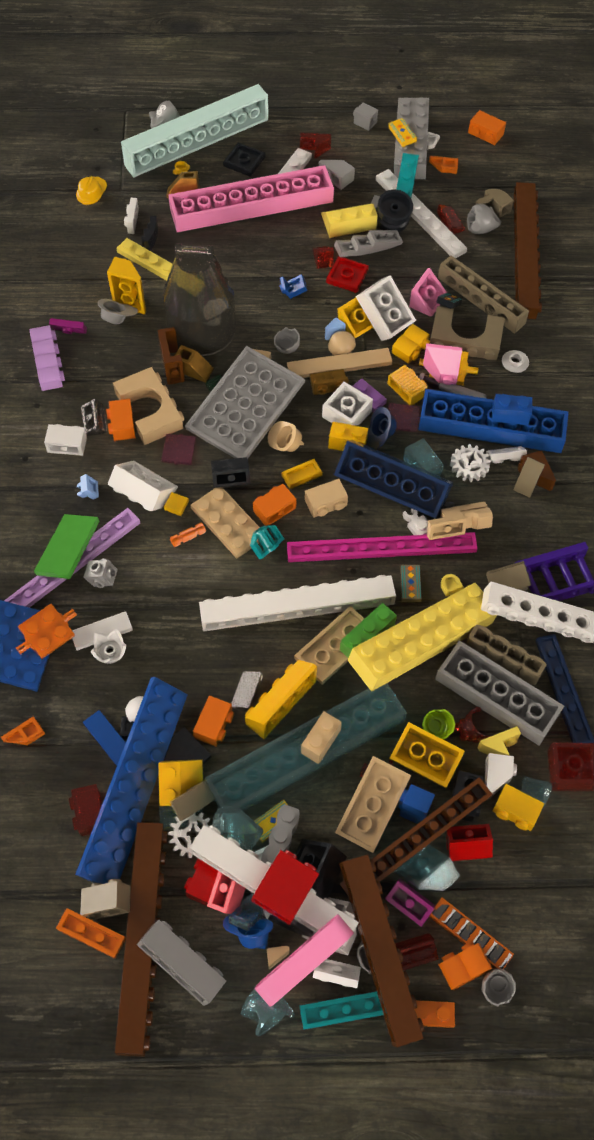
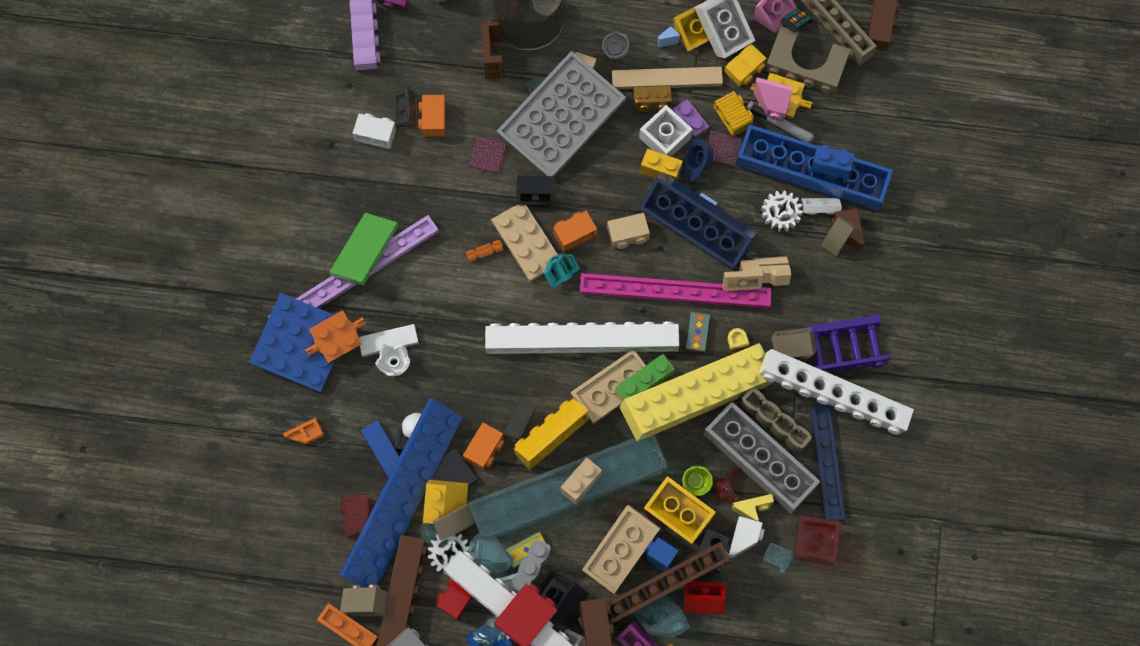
camera: 10 degrees right, 10 degrees up
light blue tile [77,474,99,500] -> none
light grey brick [83,559,118,588] -> none
white slope [108,461,178,511] -> none
tan arch [113,367,184,445] -> none
yellow tile [164,492,189,516] -> none
pearl gold slope [175,345,214,383] -> none
coral brick [207,871,246,915] -> none
tan piece [268,421,304,452] -> none
yellow tile [282,459,323,489] -> none
tan hair [328,331,356,355] -> none
clear light blue brick [403,438,444,476] -> none
white plate [403,508,428,535] -> none
yellow brick [492,784,545,831] -> none
white piece [502,350,529,373] -> none

